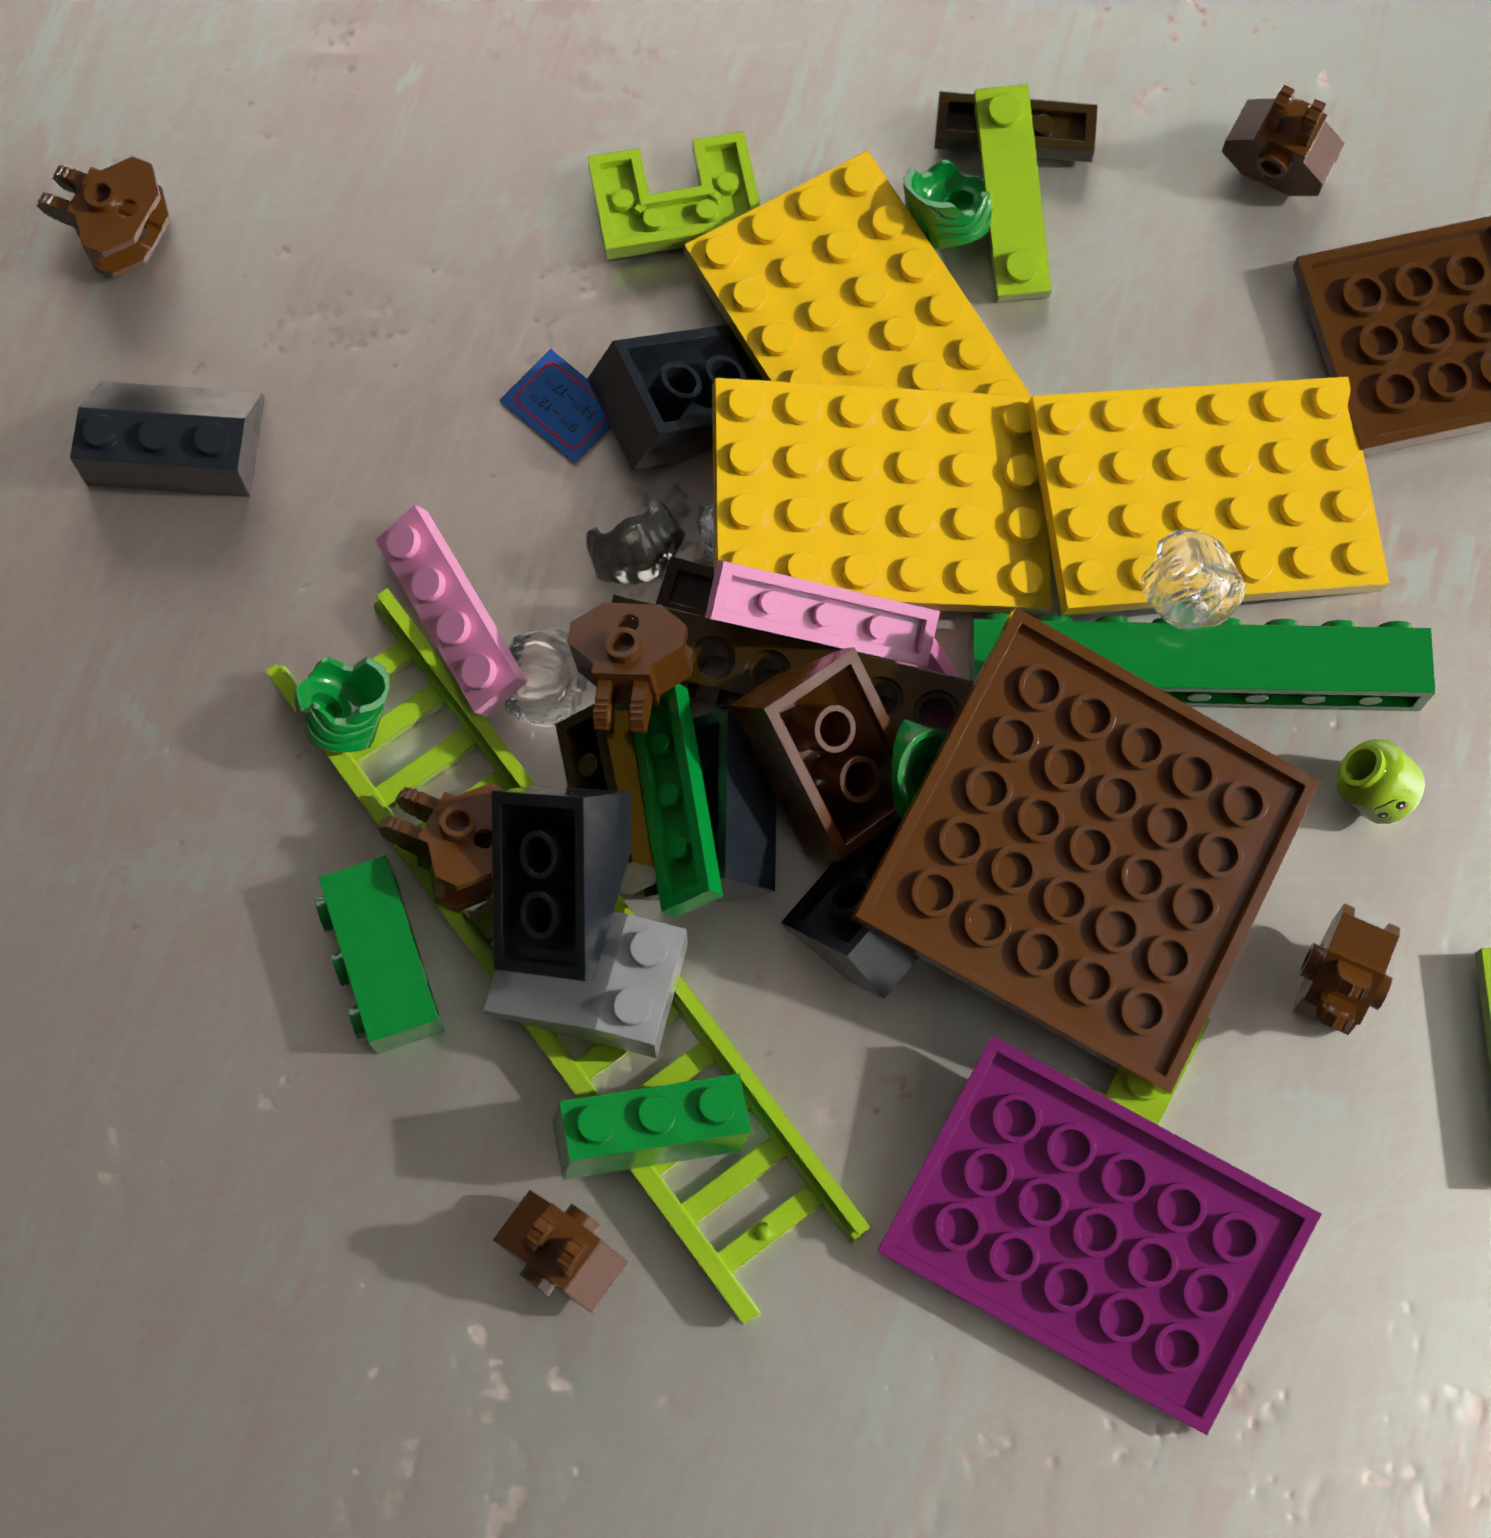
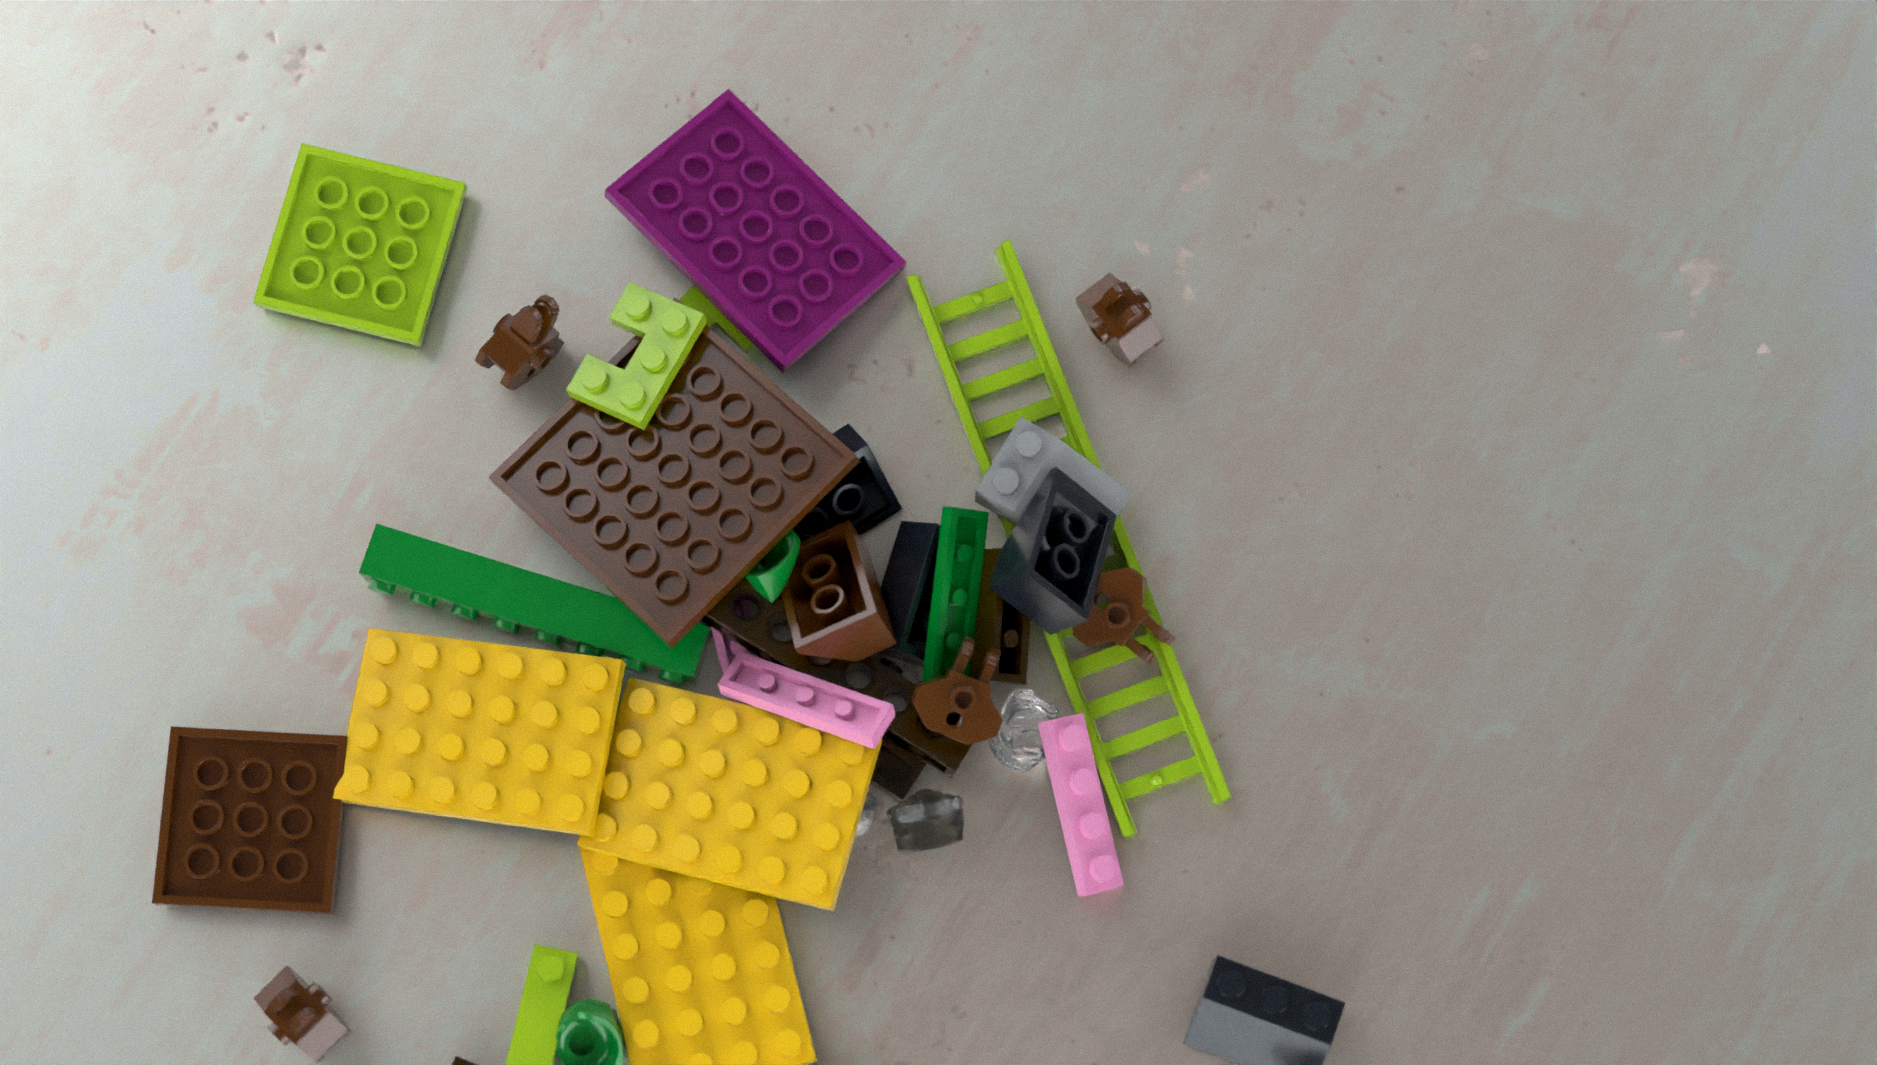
camera: 165 degrees left, 5 degrees up
green hair [294,657,389,752] -> none
green brick [314,855,445,1054] -> none
blue sticker [499,349,610,463] -> none
green brick [552,1073,752,1180] -> none
black slope [587,325,764,470] -> none
clear hair [1141,529,1245,630] -> none
lime head [1336,739,1425,824] -> none
none -> lime plate [566,282,707,430]

